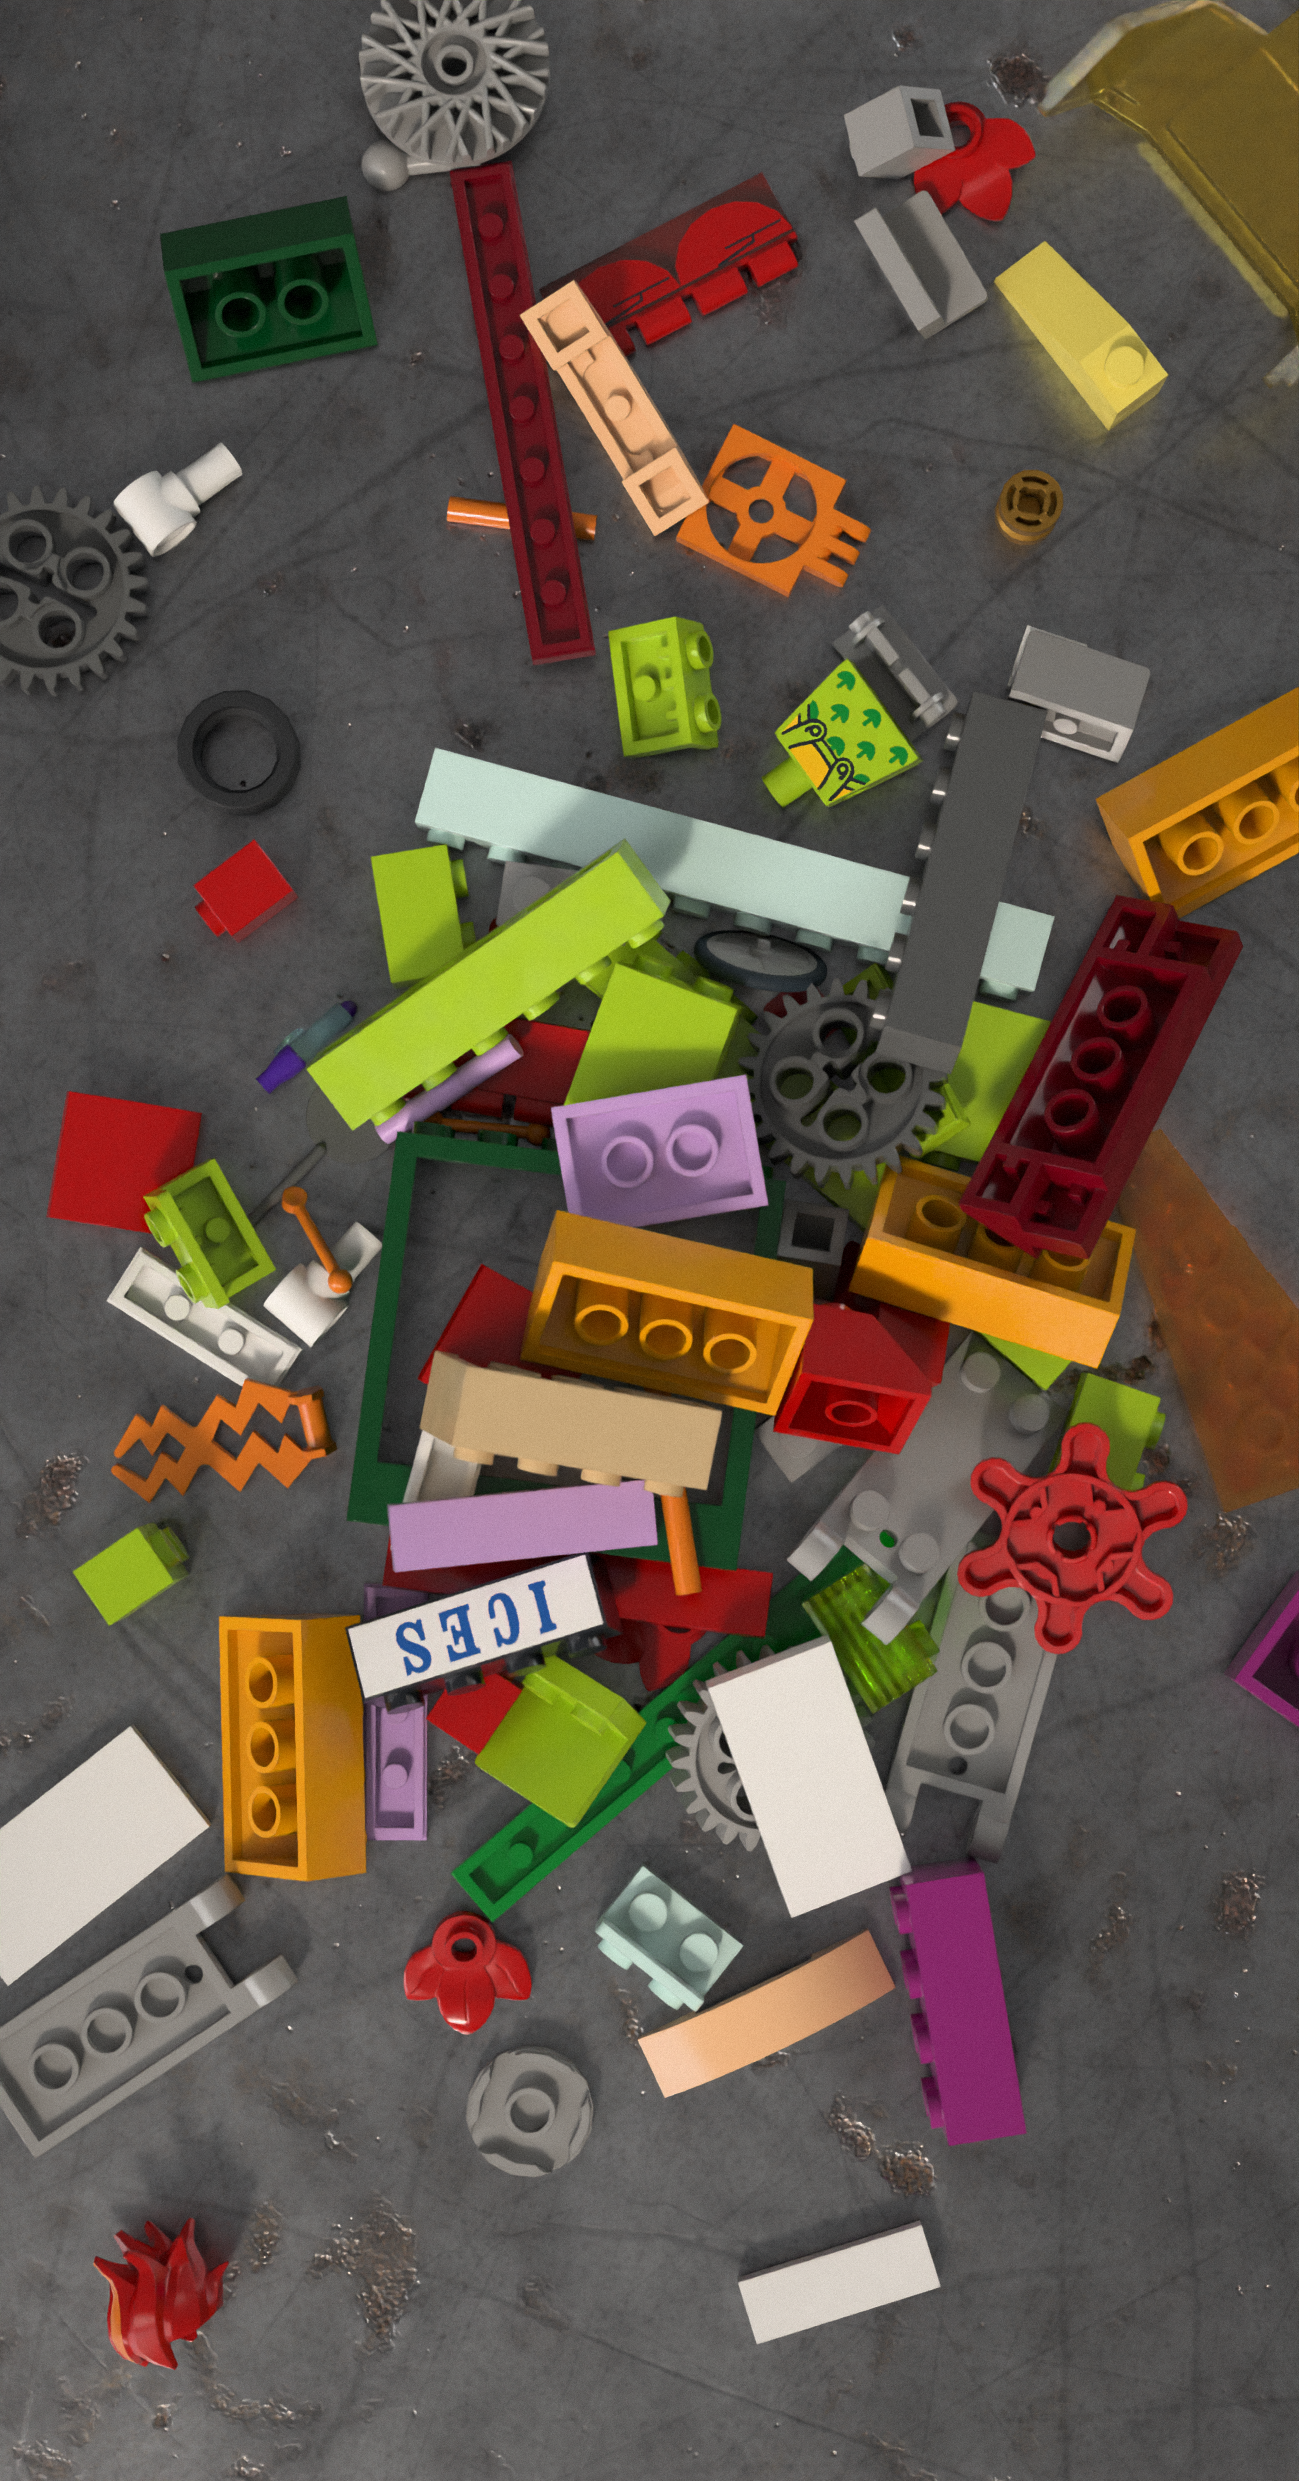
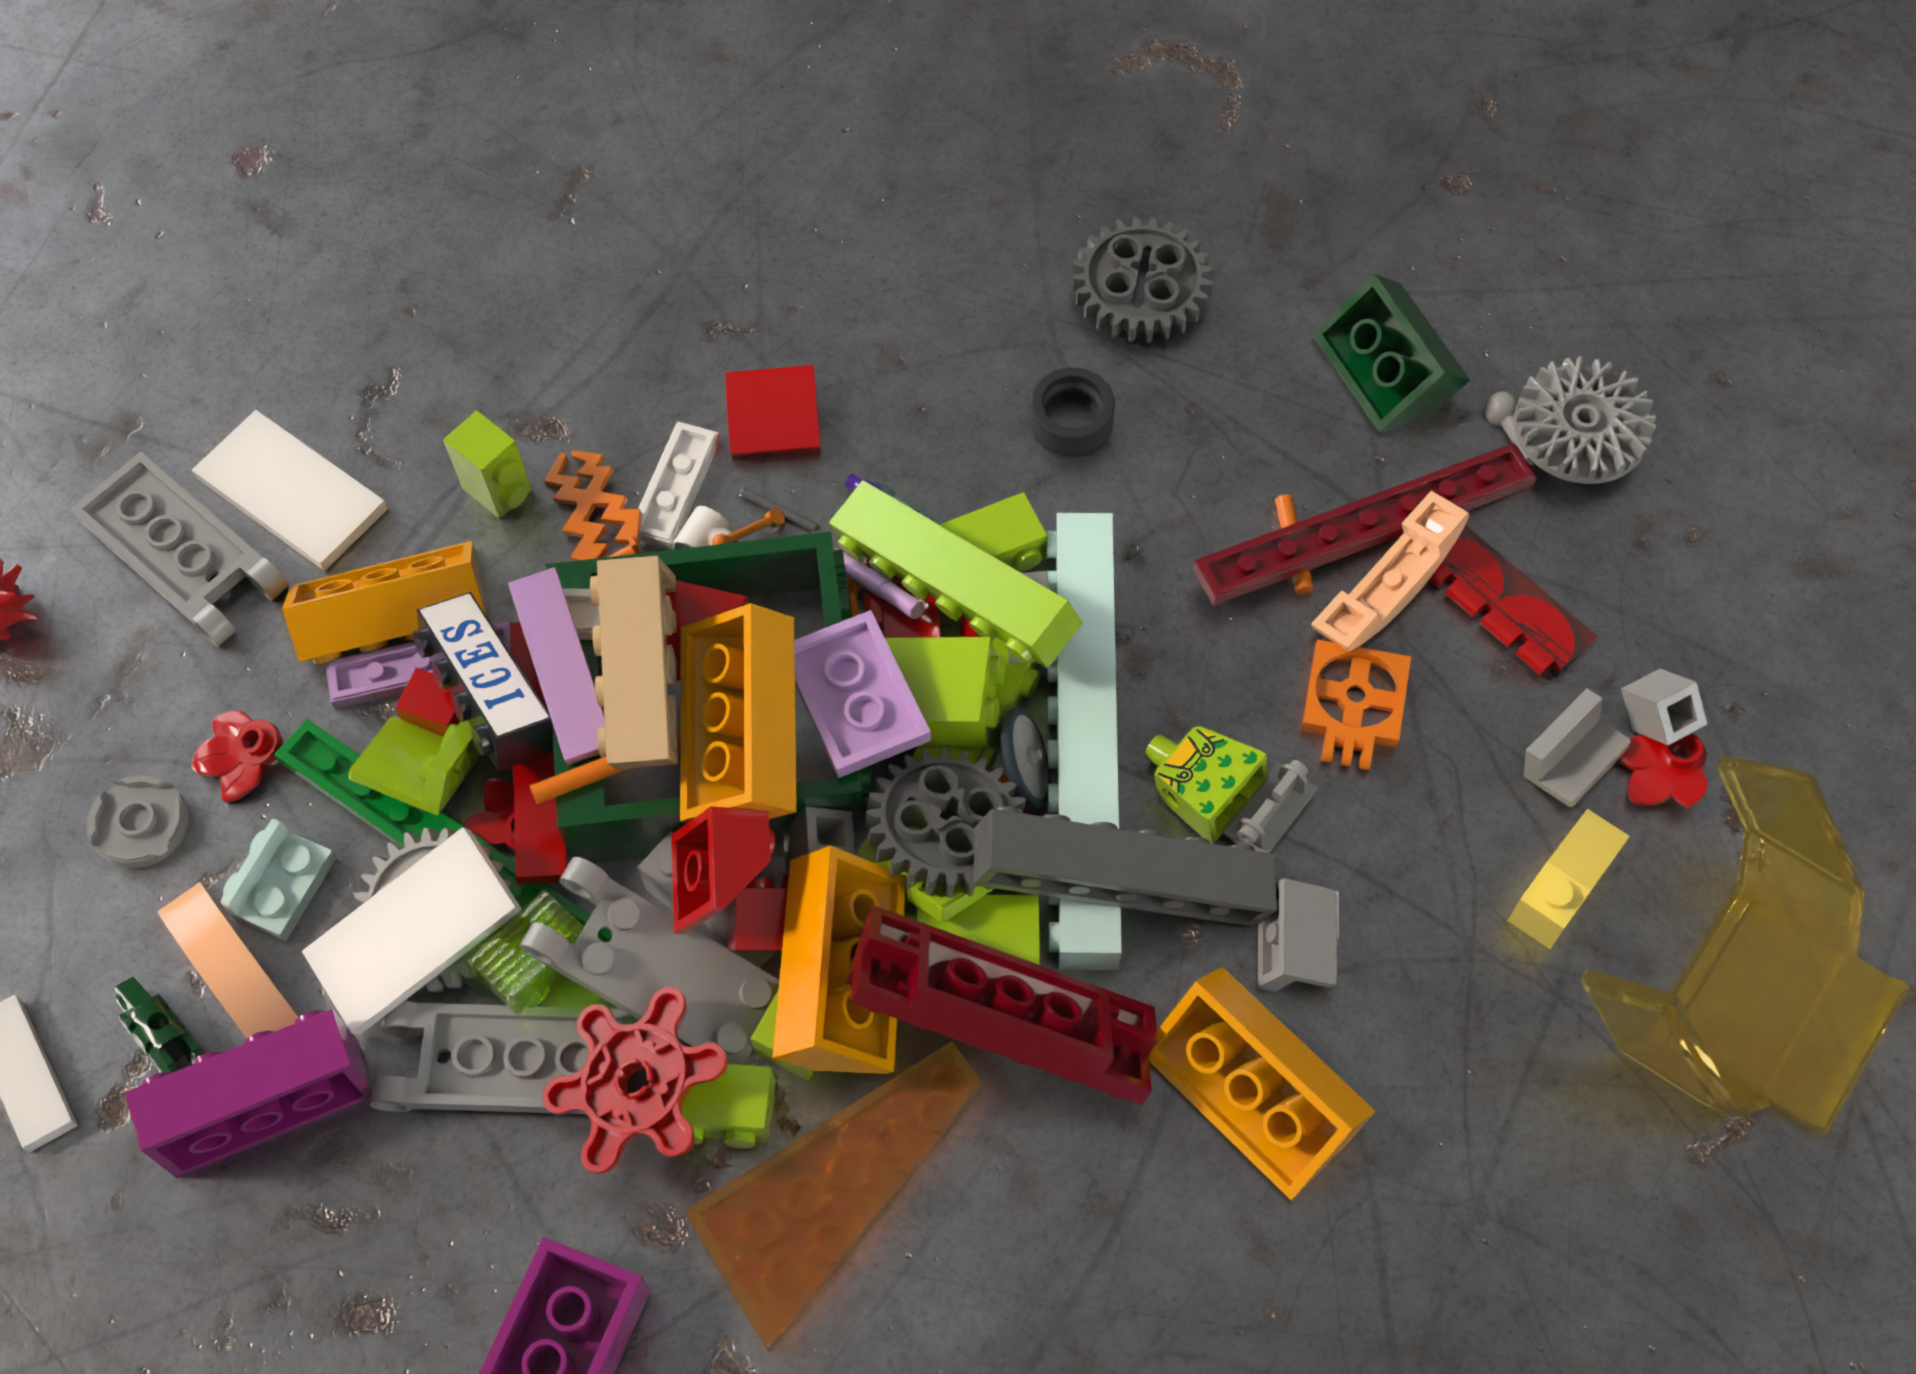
camera: 75 degrees right, 25 degrees down
white pin [113,442,242,557] -> none
lime bracket [143,1158,276,1309] -> none
red brick [193,839,299,943] -> none
lime bracket [608,616,722,759] -> none
pearl gold wheel [995,469,1063,545] -> none
none -> dark green hinge [115,977,206,1073]

